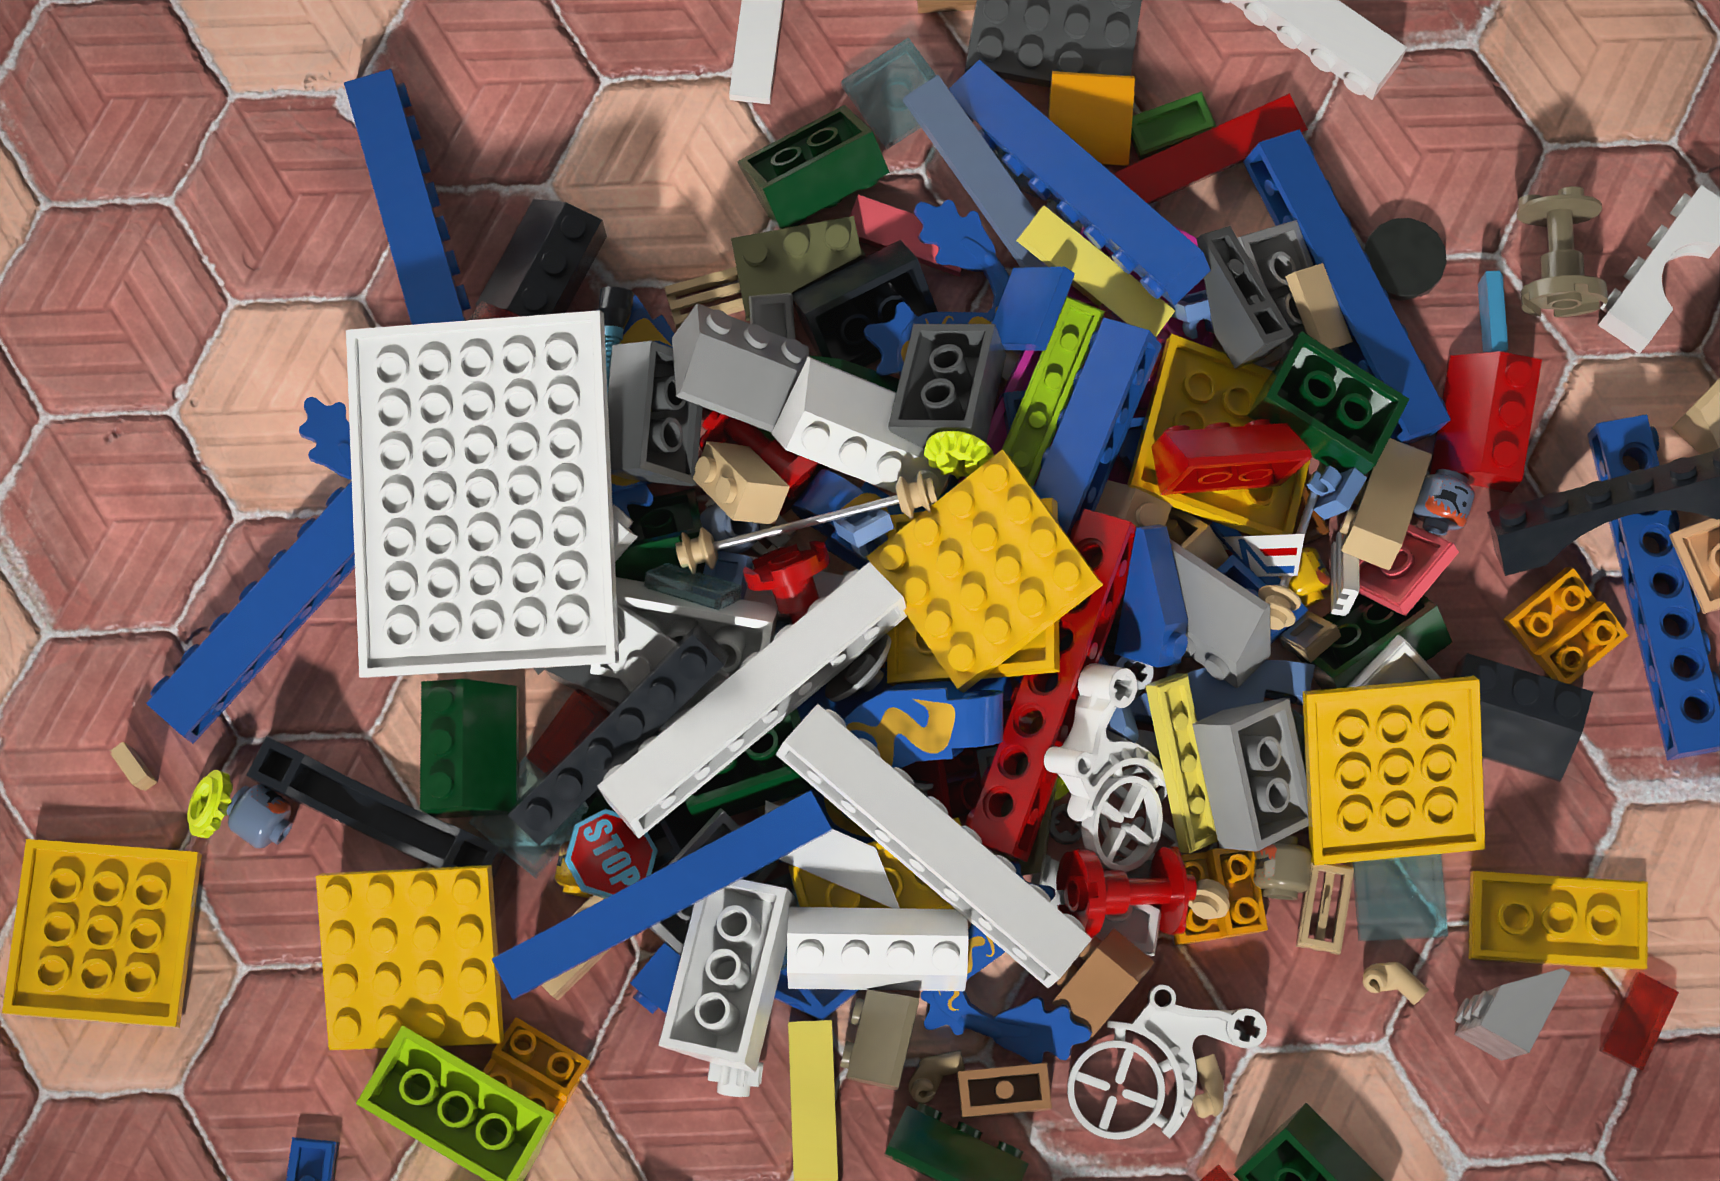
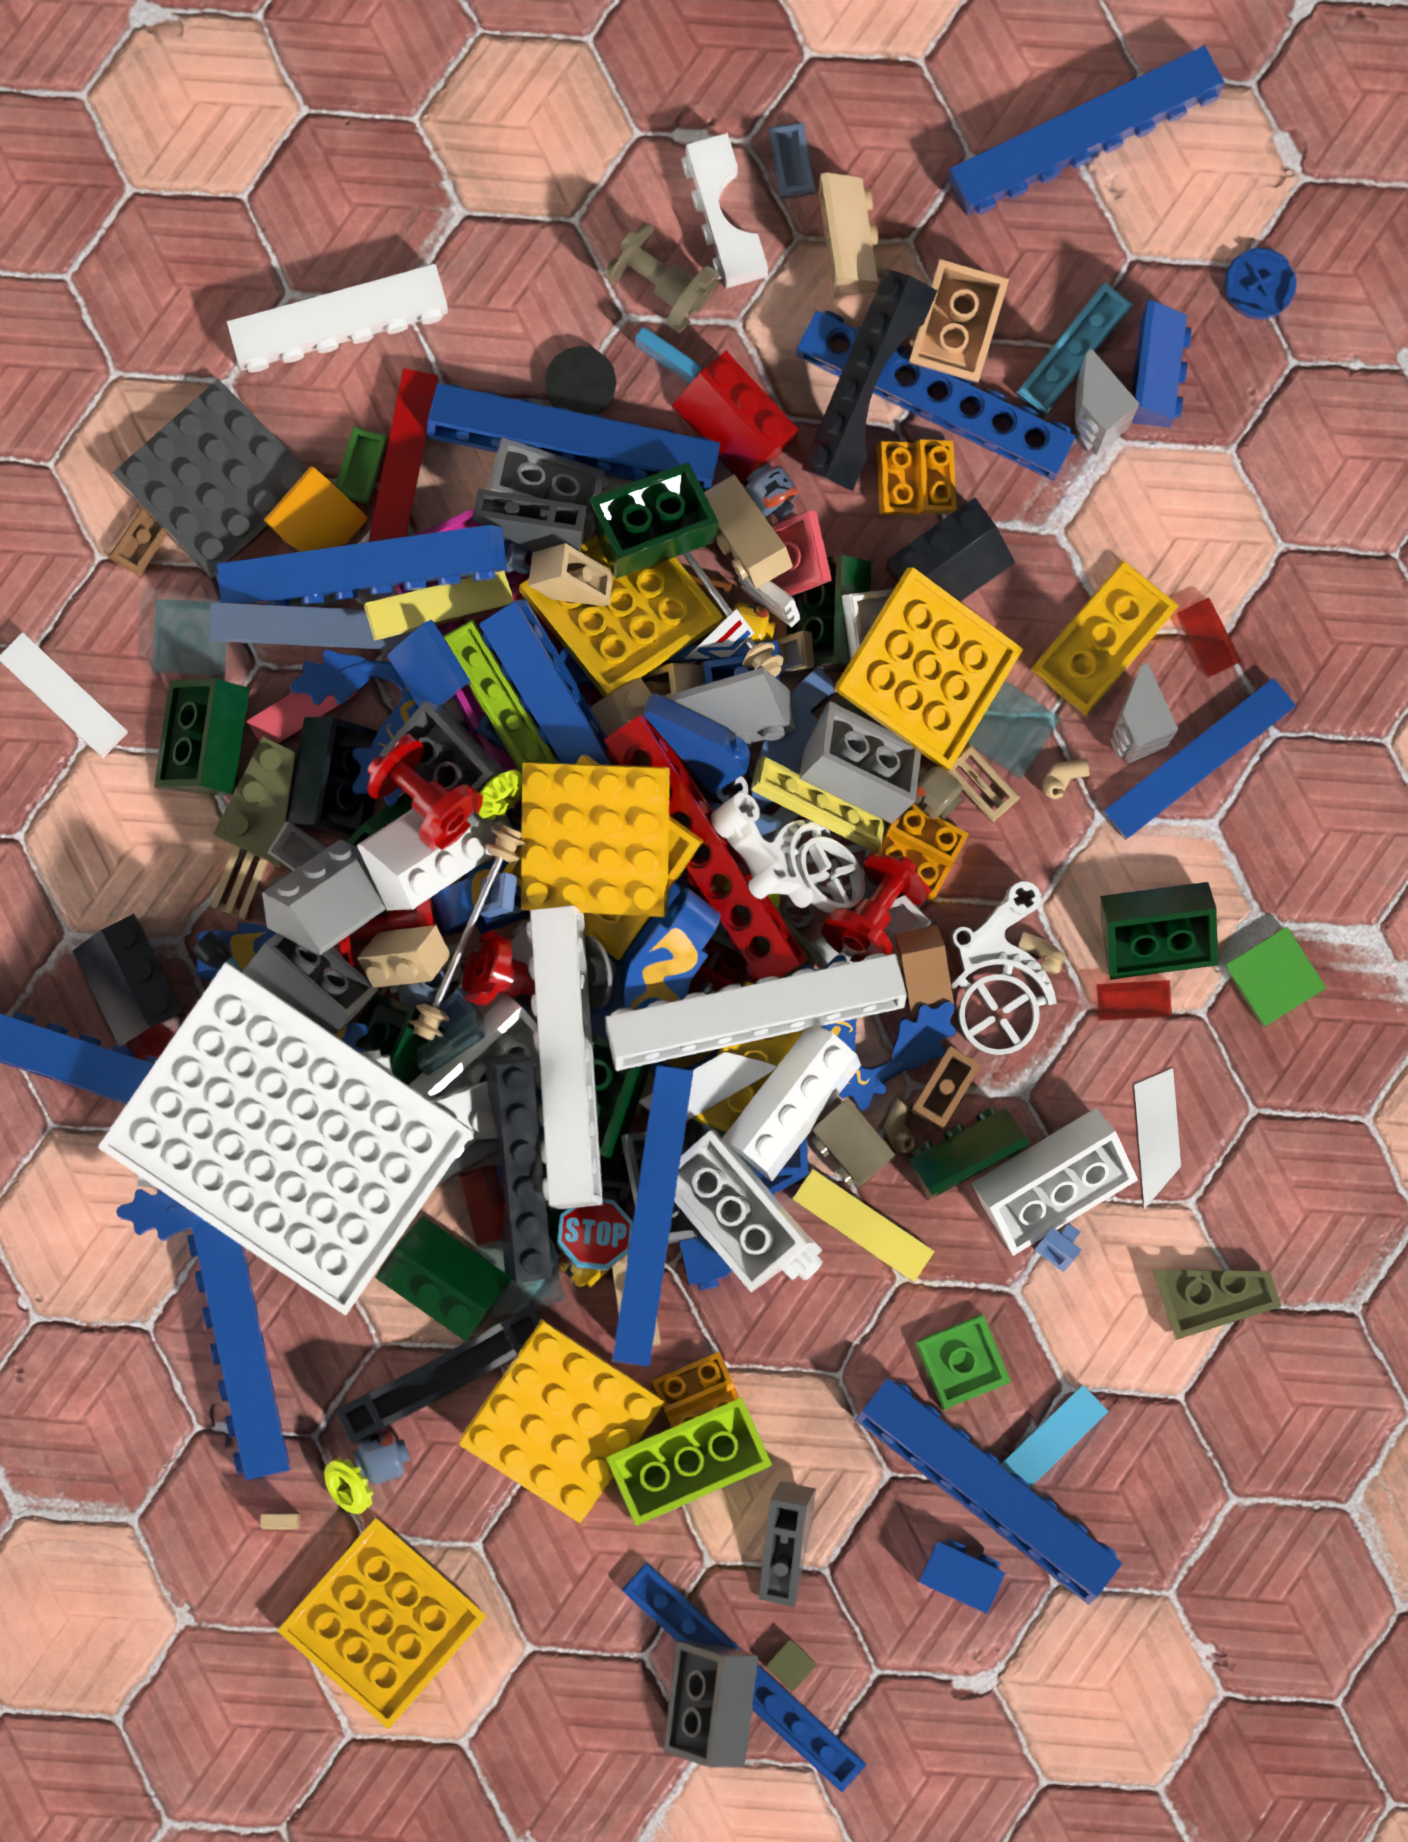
camera: 60 degrees left, 5 degrees up
red slope [1151,419,1312,495] -> none
tan plate [1188,879,1230,919] -> none
tan tile [1285,263,1353,350] -> none
medium blue tile [1307,466,1367,520] -> none
none -> red piece [367,734,483,851]
none -> tan slope [528,543,613,606]
none -> blue tile [1103,678,1296,840]

